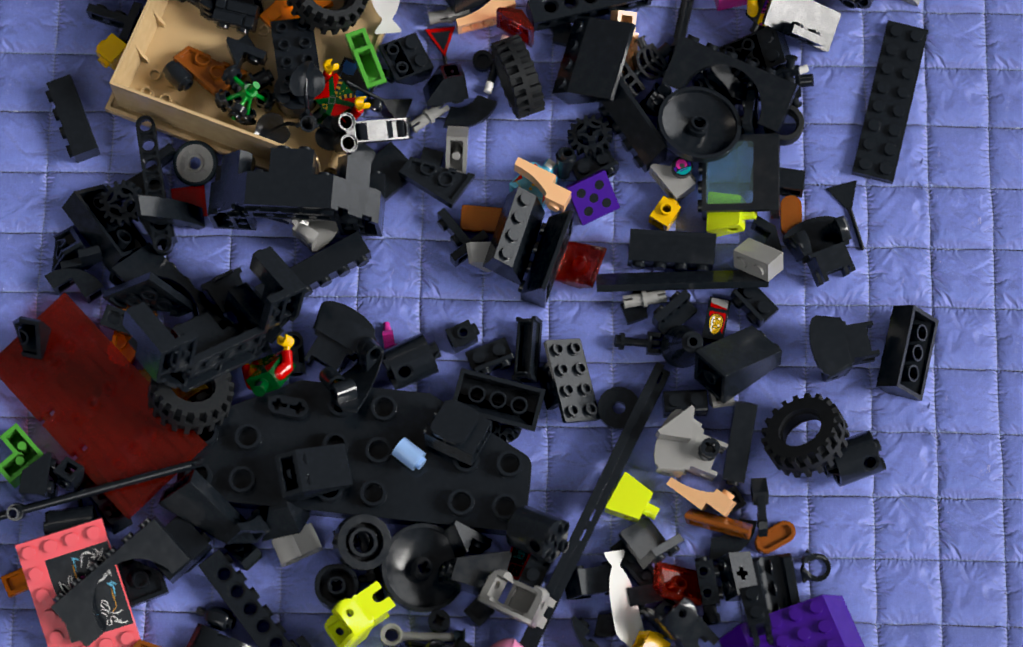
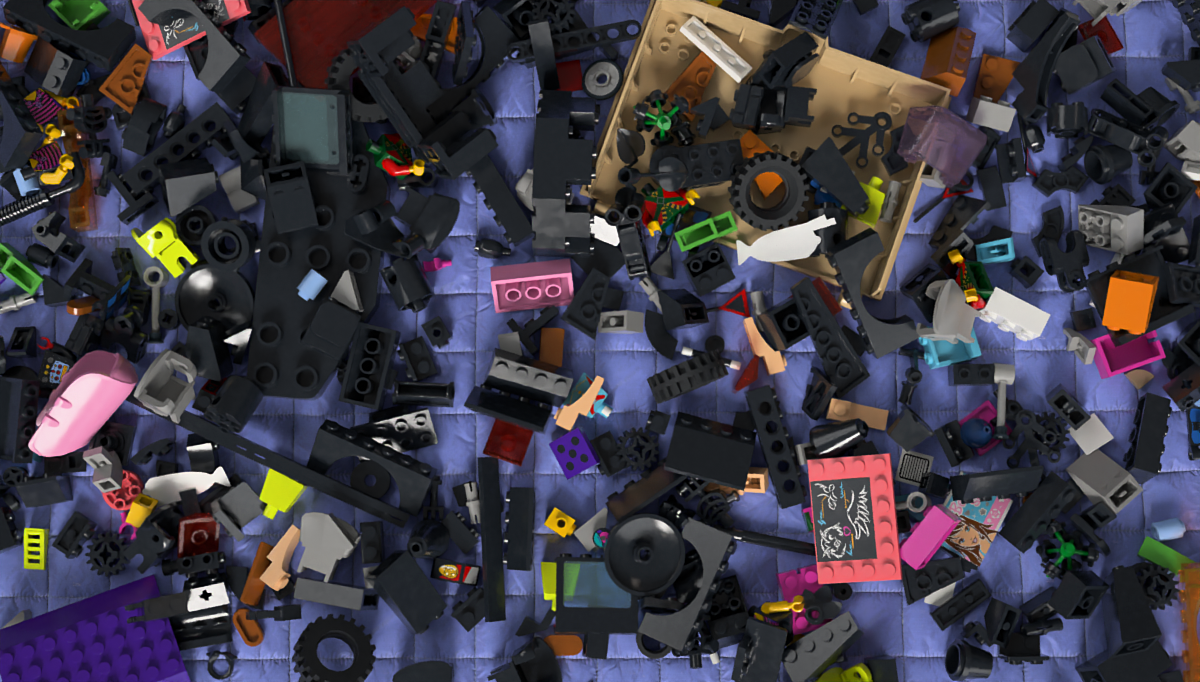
camera: 90 degrees right, 10 degrees up
black brick [163,60,194,91] -> none
black cone [555,147,576,179] -> none
black bush [698,438,720,461] -> none
light grey piece [733,238,784,282] -> none
none -> black slope [158,157,219,217]
none -> clear light blue panel [271,86,353,175]
none -> black arch [306,419,438,517]
none -> light grey slope [331,270,364,312]
none -> black plant [474,238,511,259]
none -> bright pink slope [490,258,574,313]
none -> black brick [645,410,671,436]
none -> white plate [679,16,752,83]

